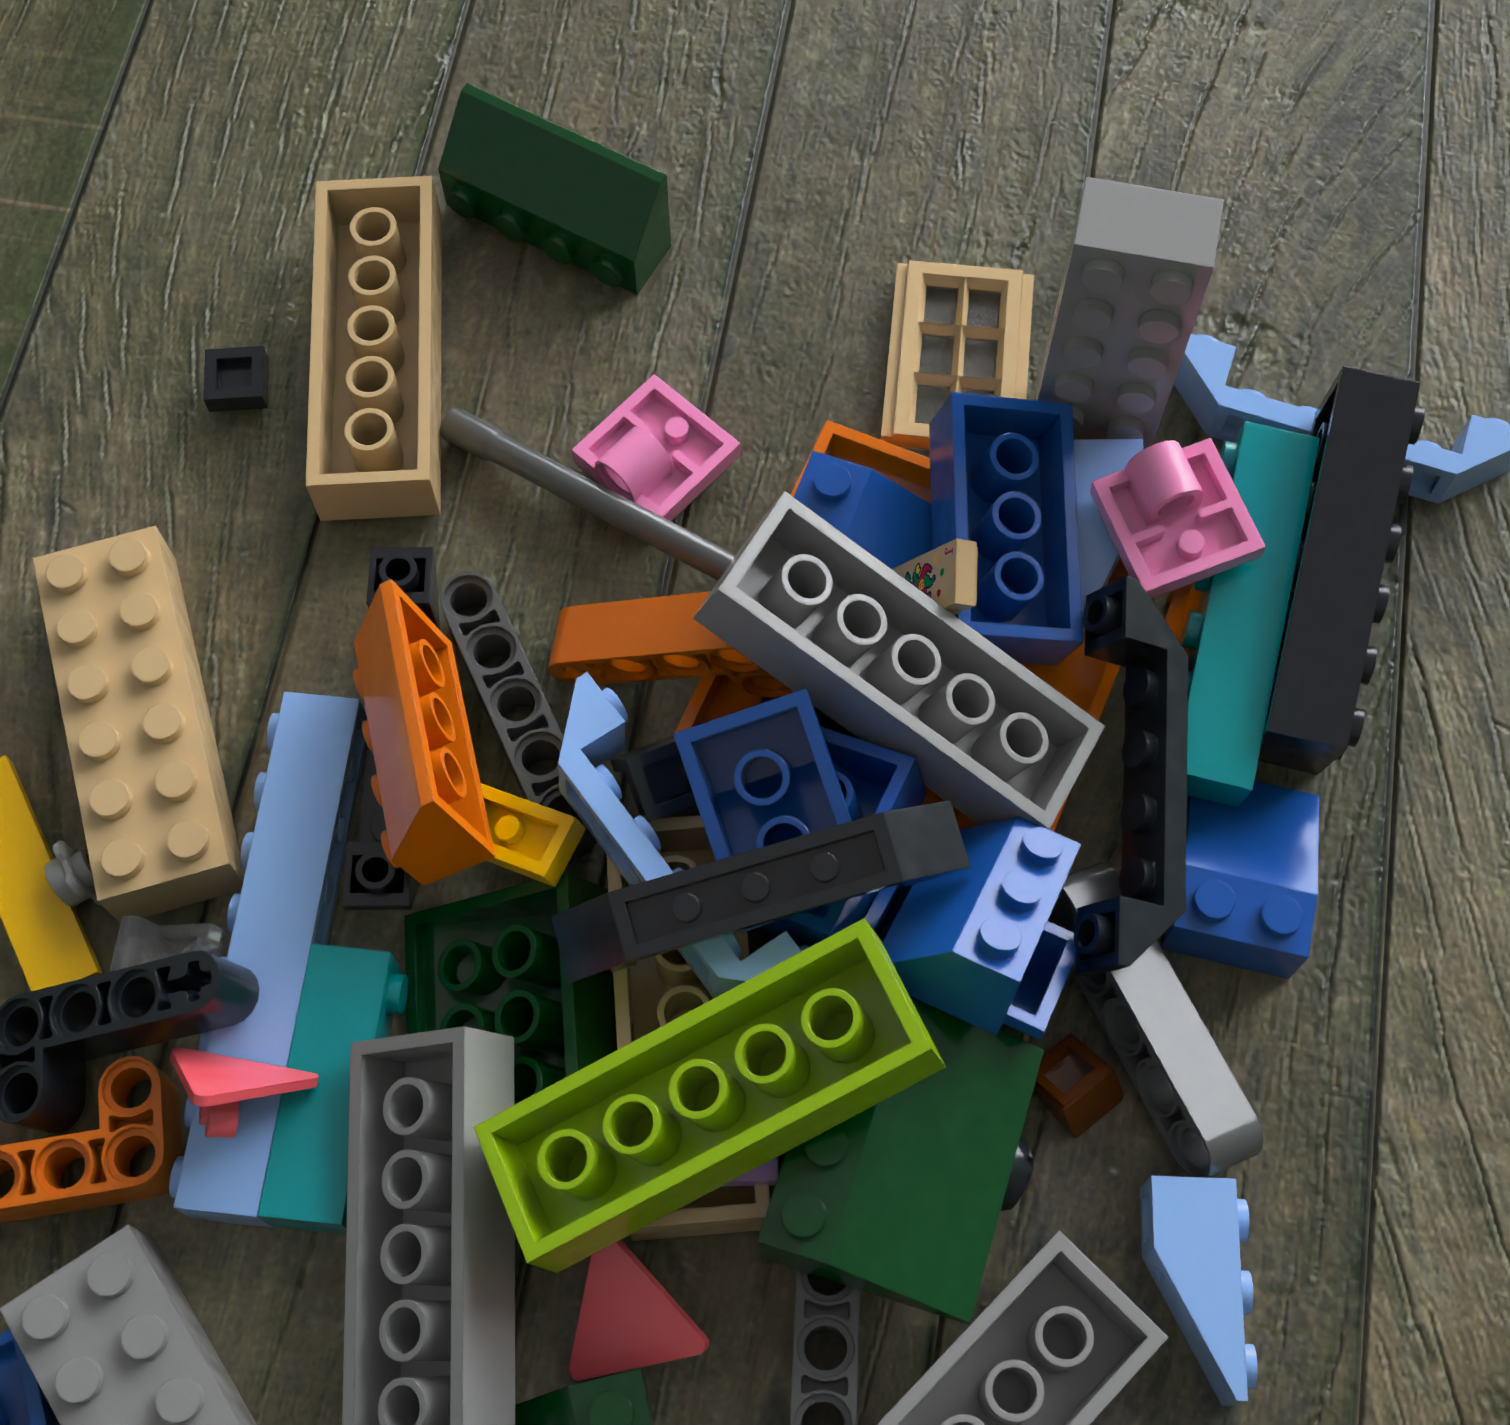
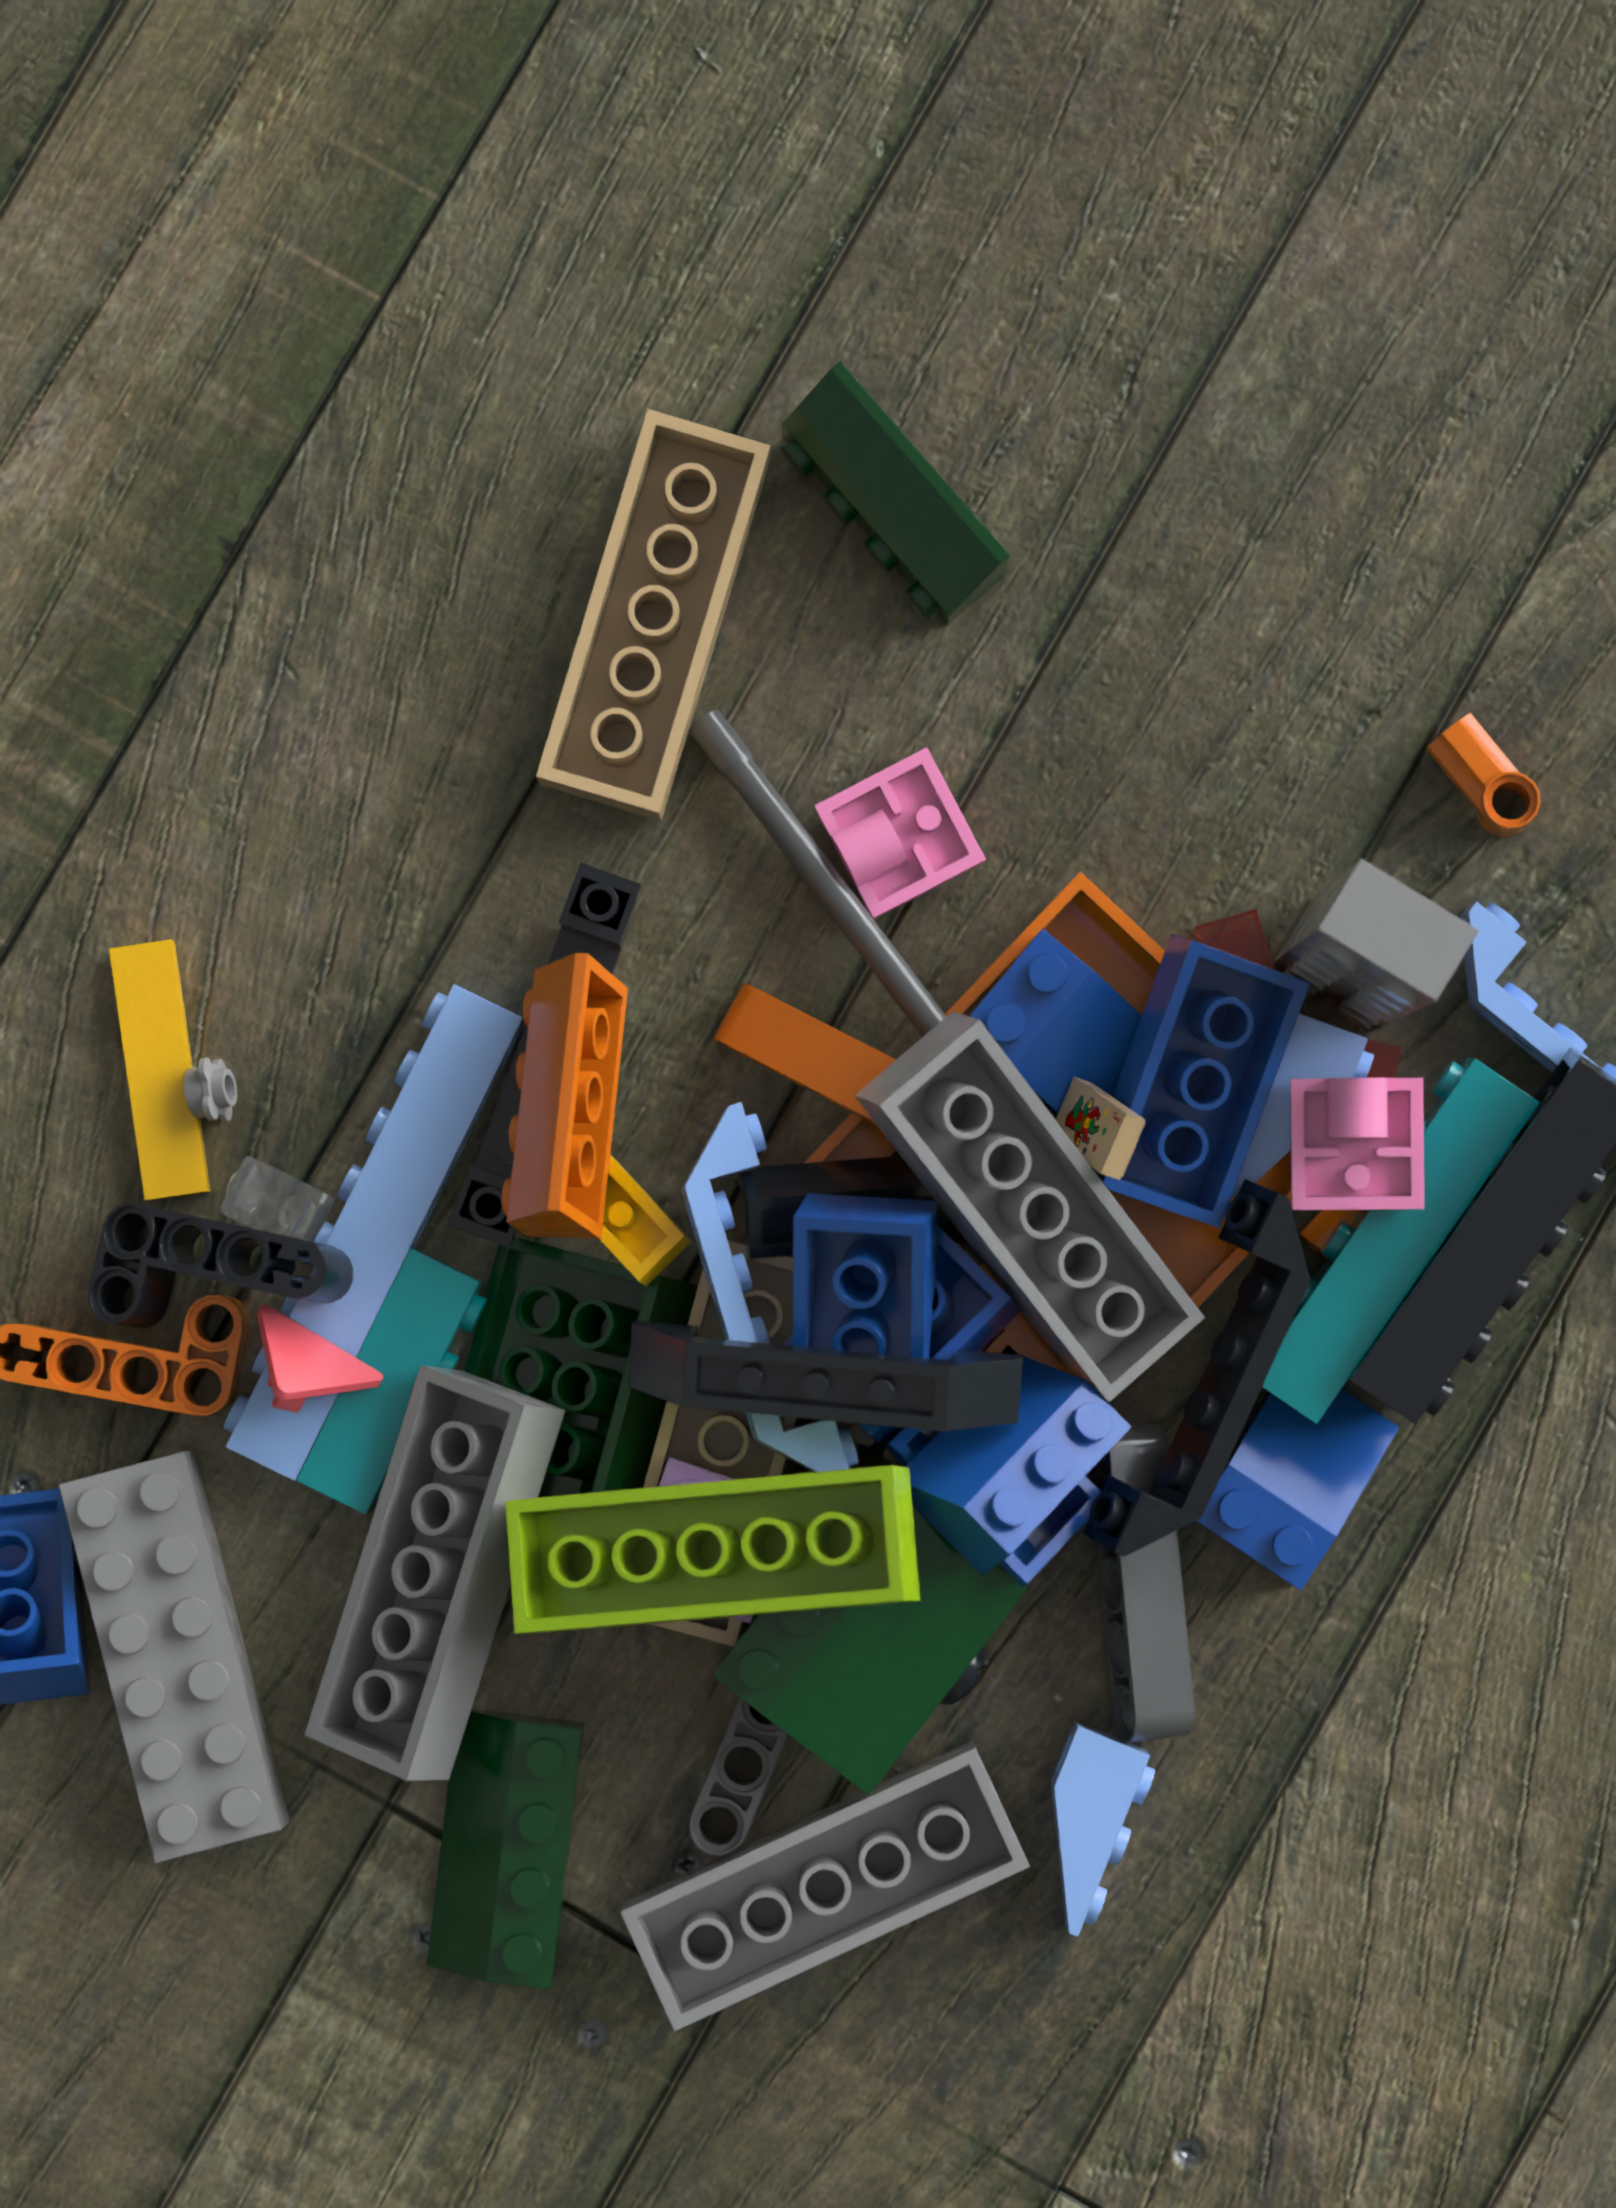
camera: 15 degrees right, 20 degrees up
tan brick [32,525,245,924] -> none
black plate [203,346,269,412] -> none
dark grey beam [440,572,597,859] -> none
coral piece [568,1240,709,1381] -> none
tan piece [880,260,1034,450] -> none
reddish brown slope [1033,1033,1124,1138] -> none

